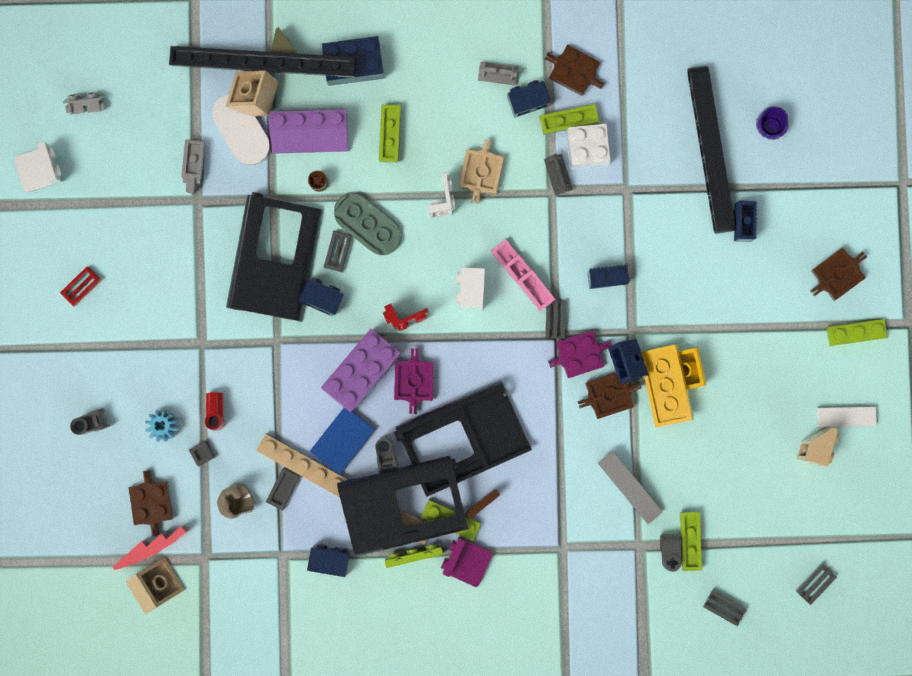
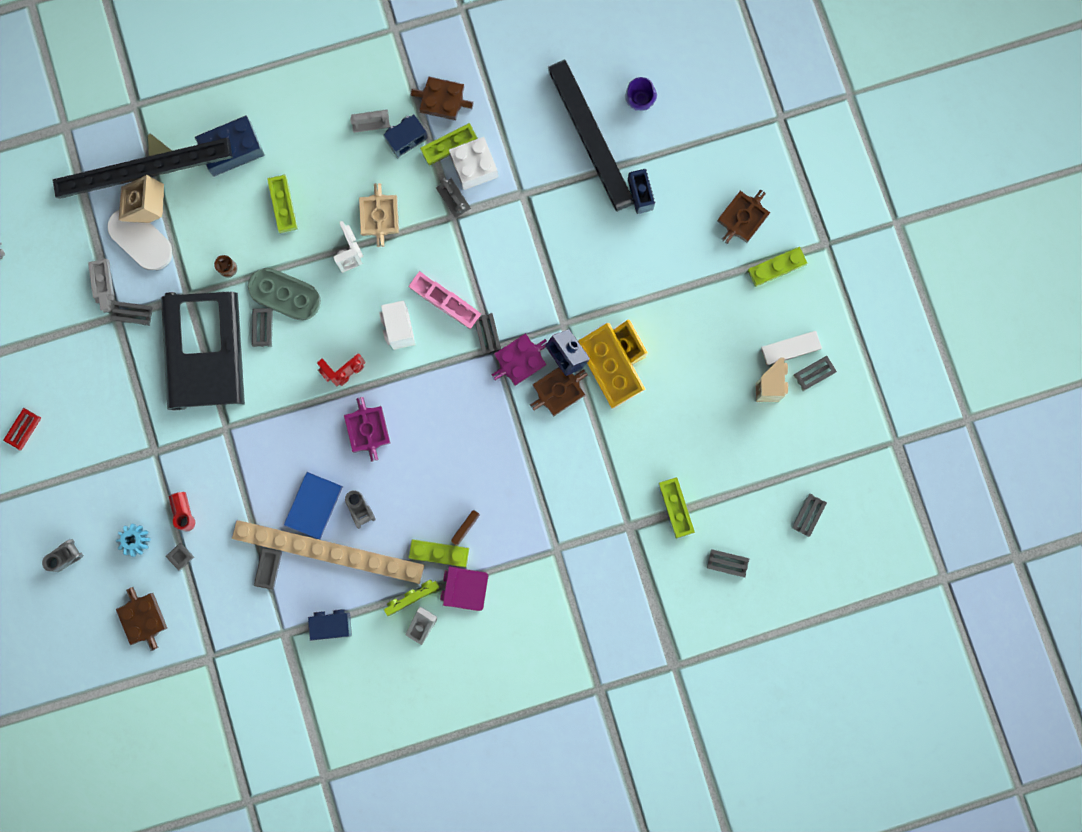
camera: 10 degrees left, 5 degrees down
coral slope [112,525,189,570] -> none
tan slope [125,557,185,615] -> none
dark tan hair [217,482,256,519] -> none
medium lavender slope [269,109,349,154] -> none
dark blue brick [297,278,344,316] -> none
medium lavender brick [321,329,400,413] -> none
black piece [337,455,468,557] -> none
black piece [394,380,532,497] -> none
dark blue brick [587,264,629,289] -> none
light grey slope [598,451,663,524] -> none
dark grey piece [660,534,681,572] -> none
none -> dark grey tile [111,301,153,326]
none -> light grey slope [405,607,437,645]
none -> dark grey tile [793,356,837,391]

